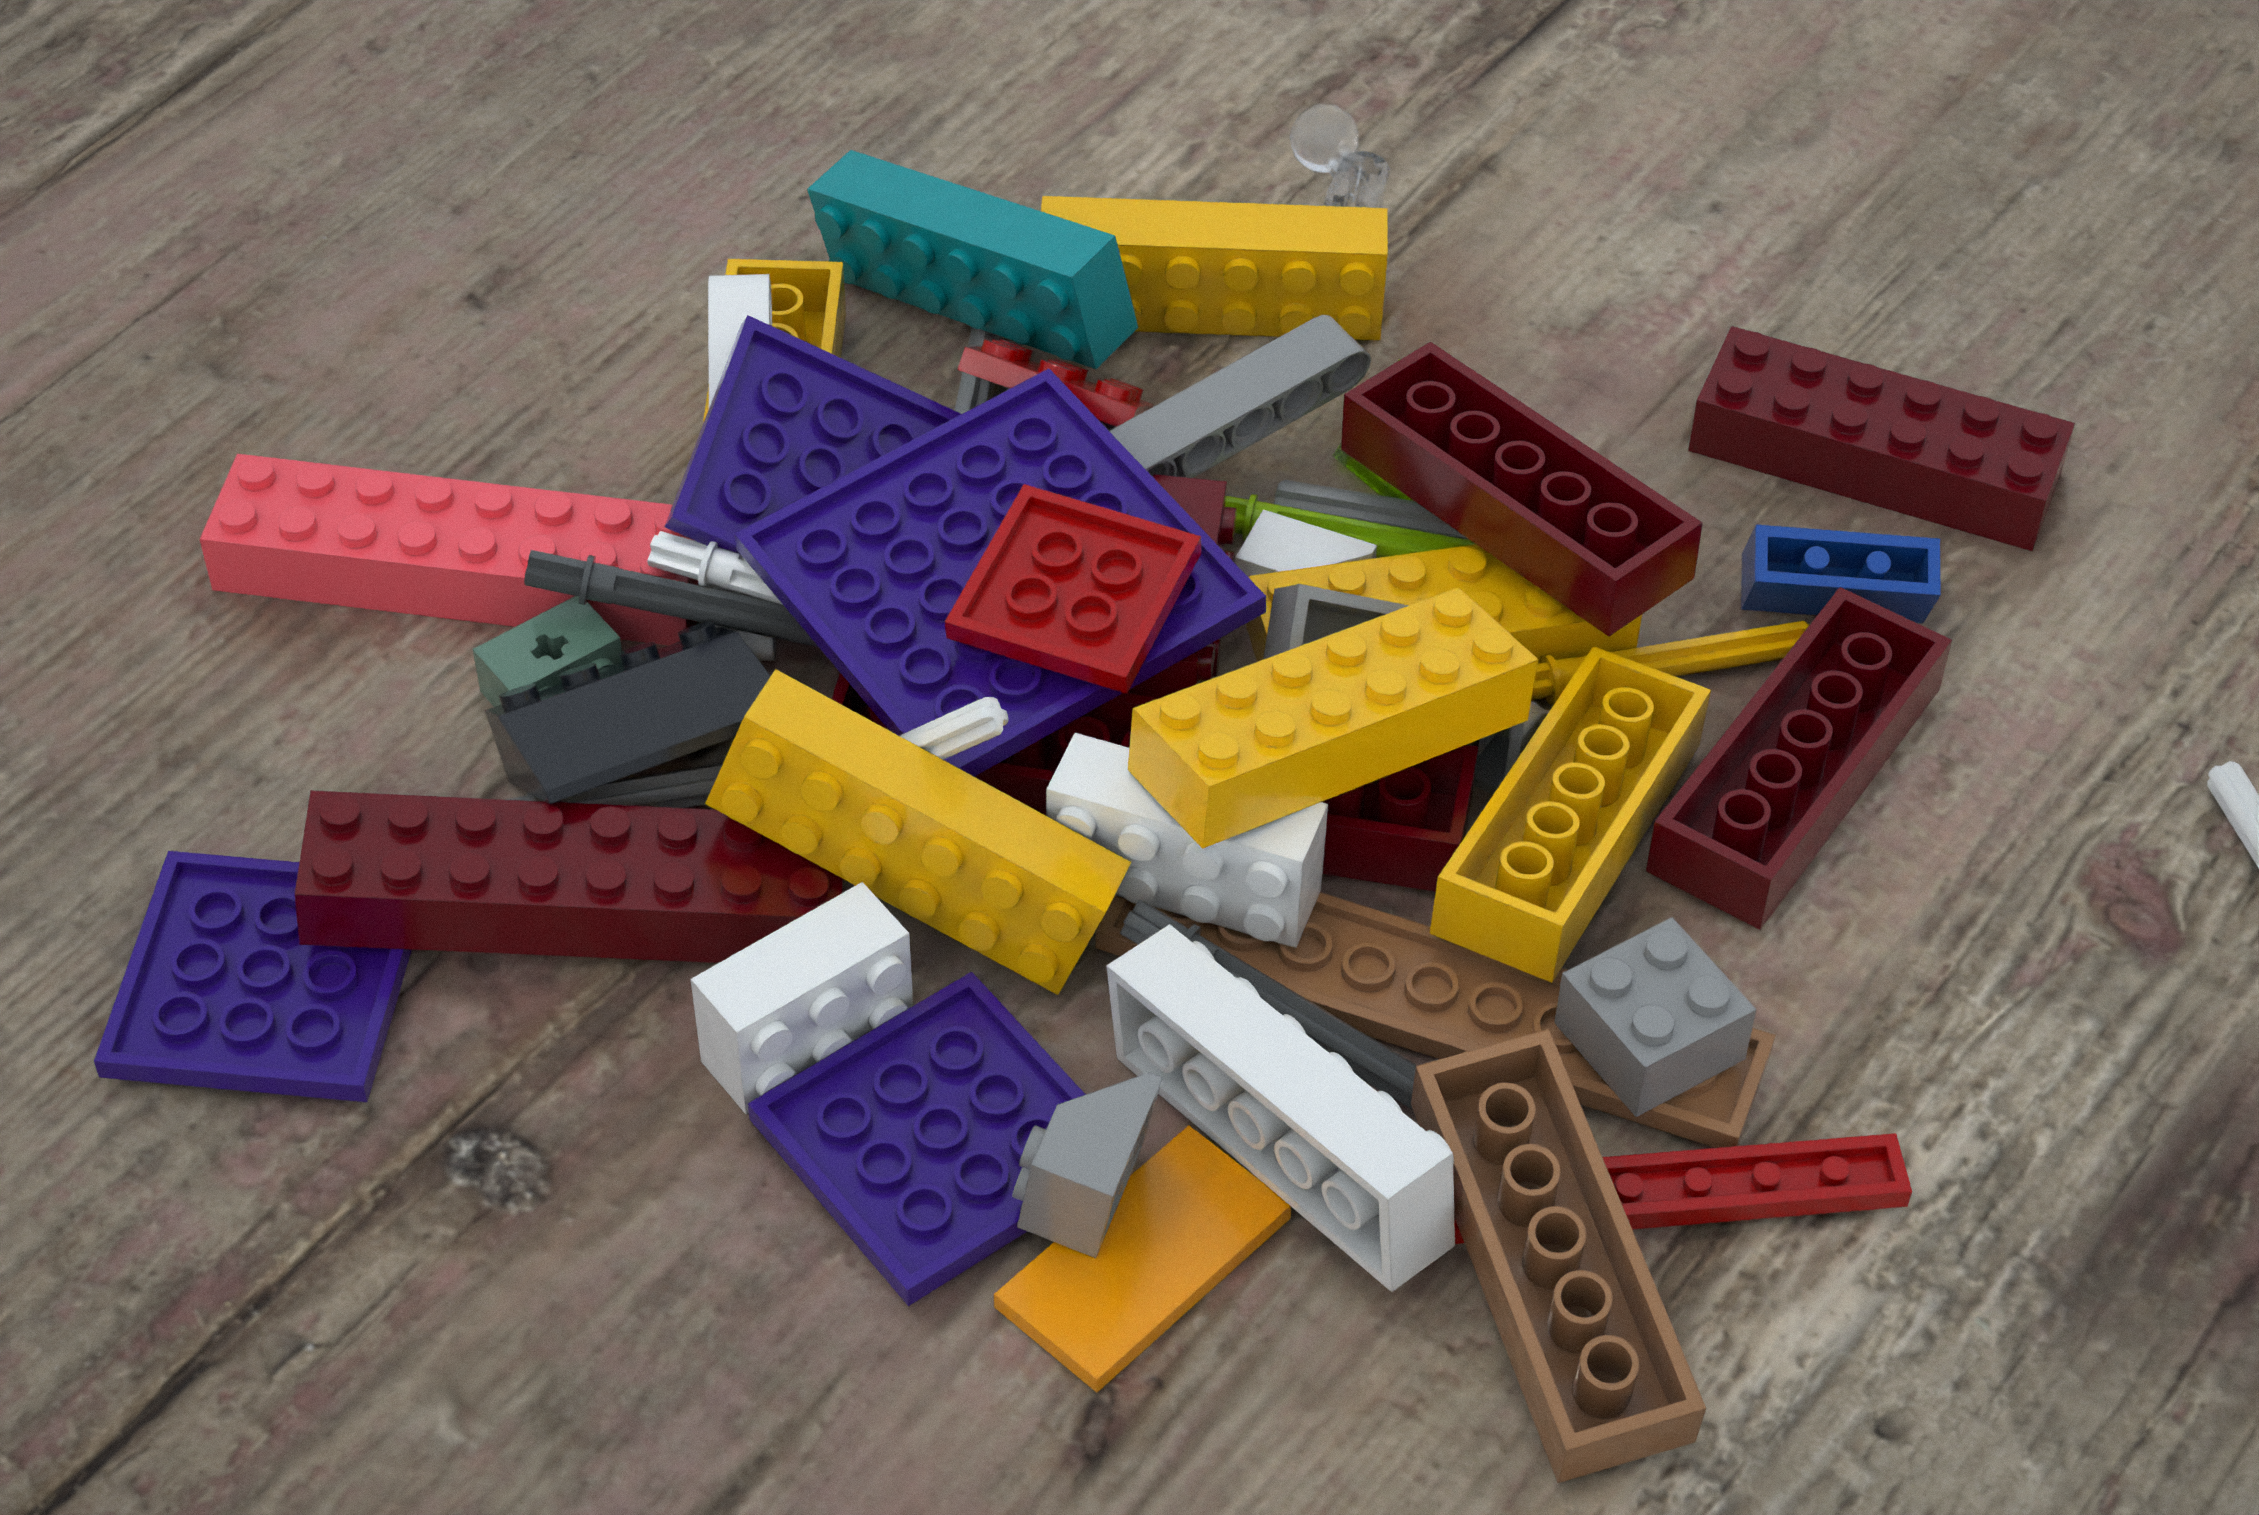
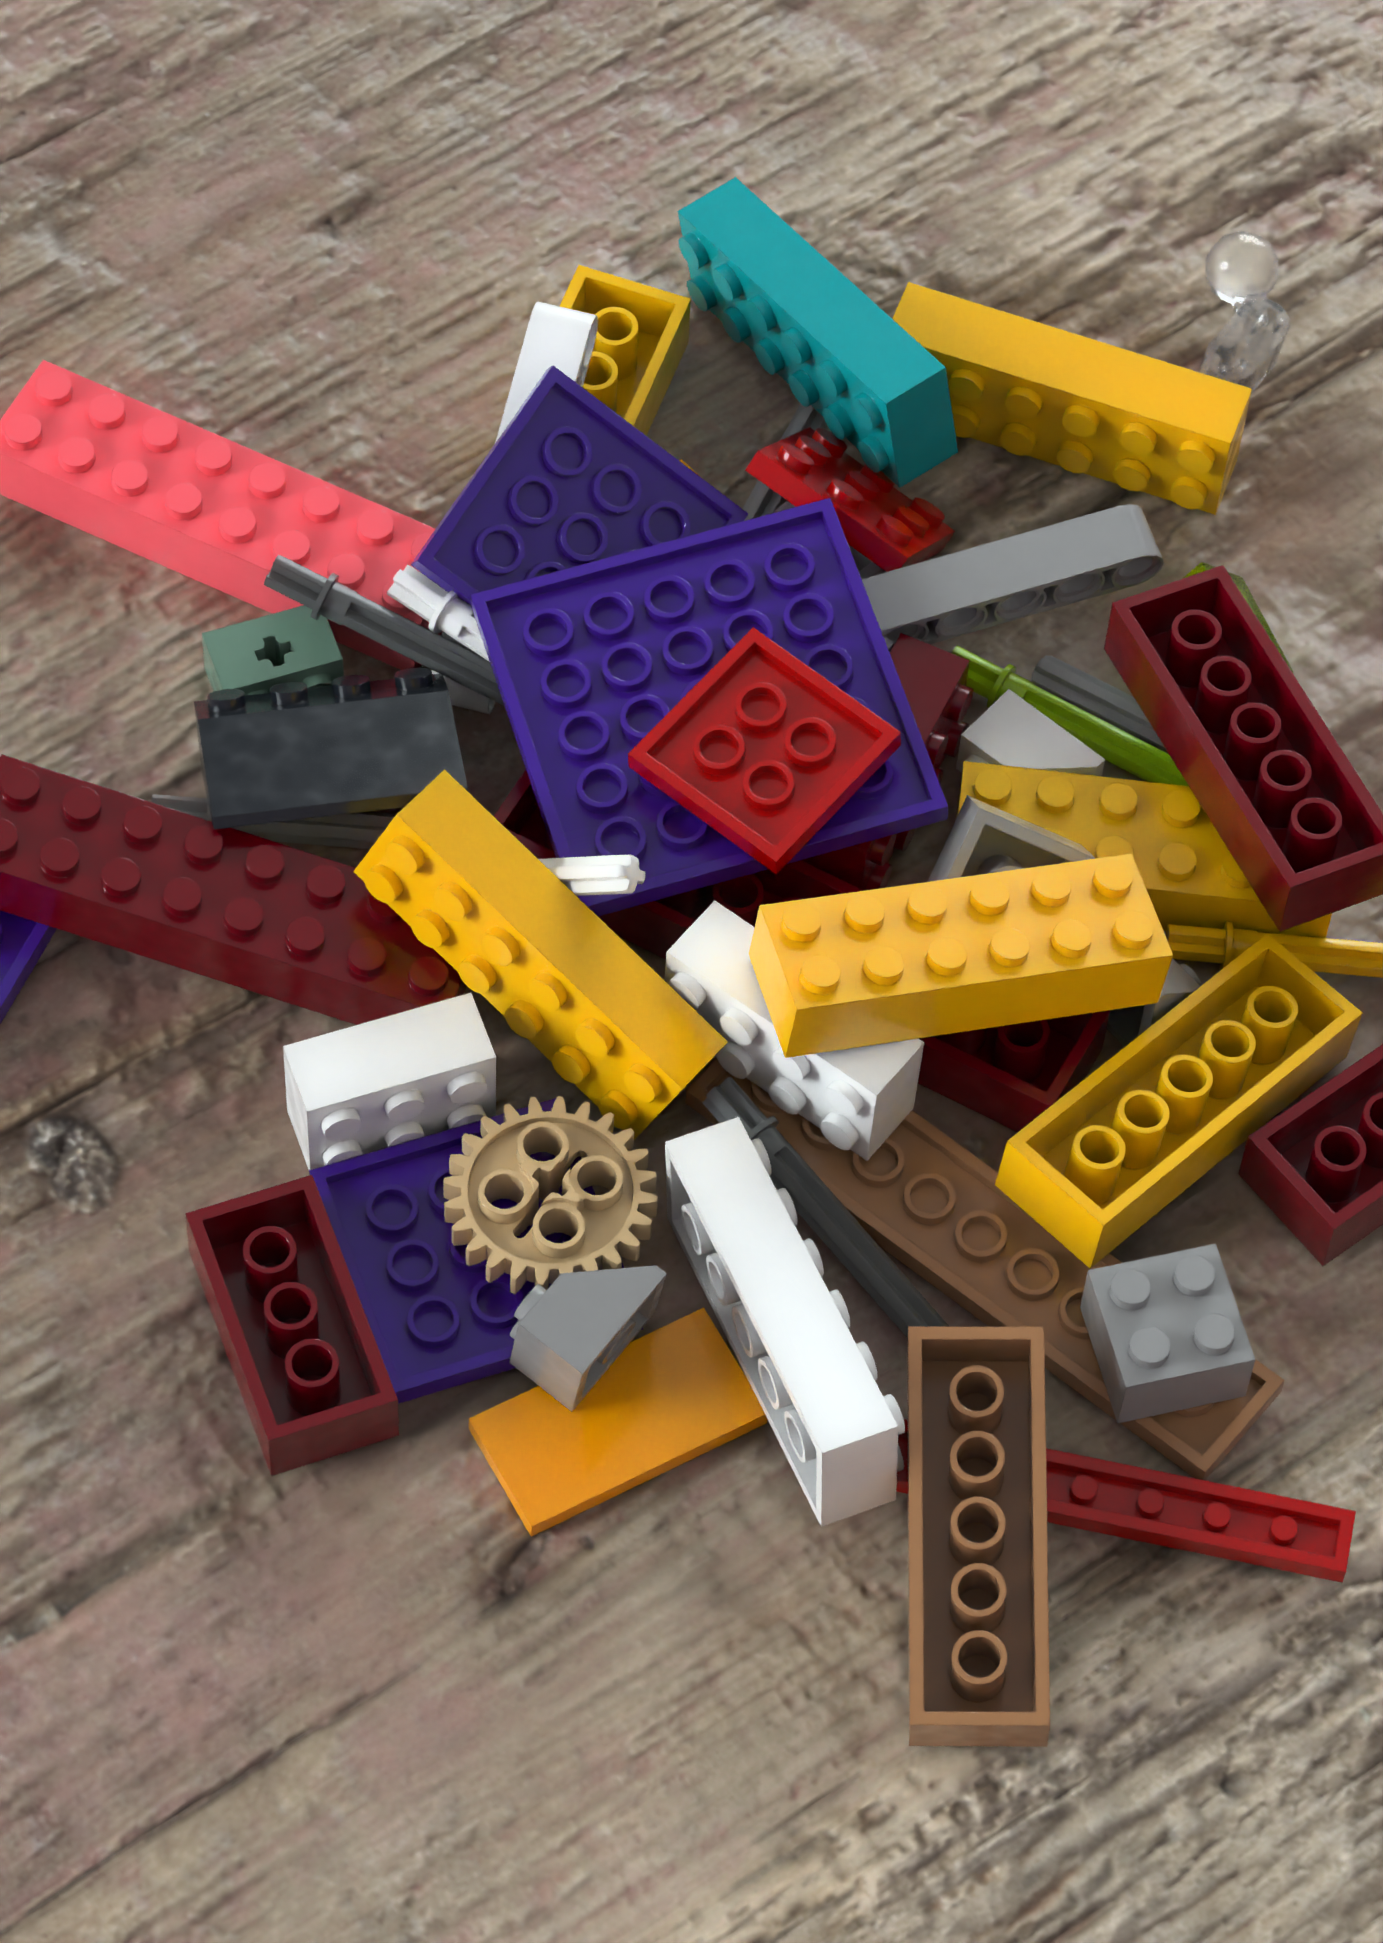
camera: 15 degrees right, 10 degrees up
none -> dark red brick [185,1175,399,1476]
none -> tan gear [443,1096,658,1294]

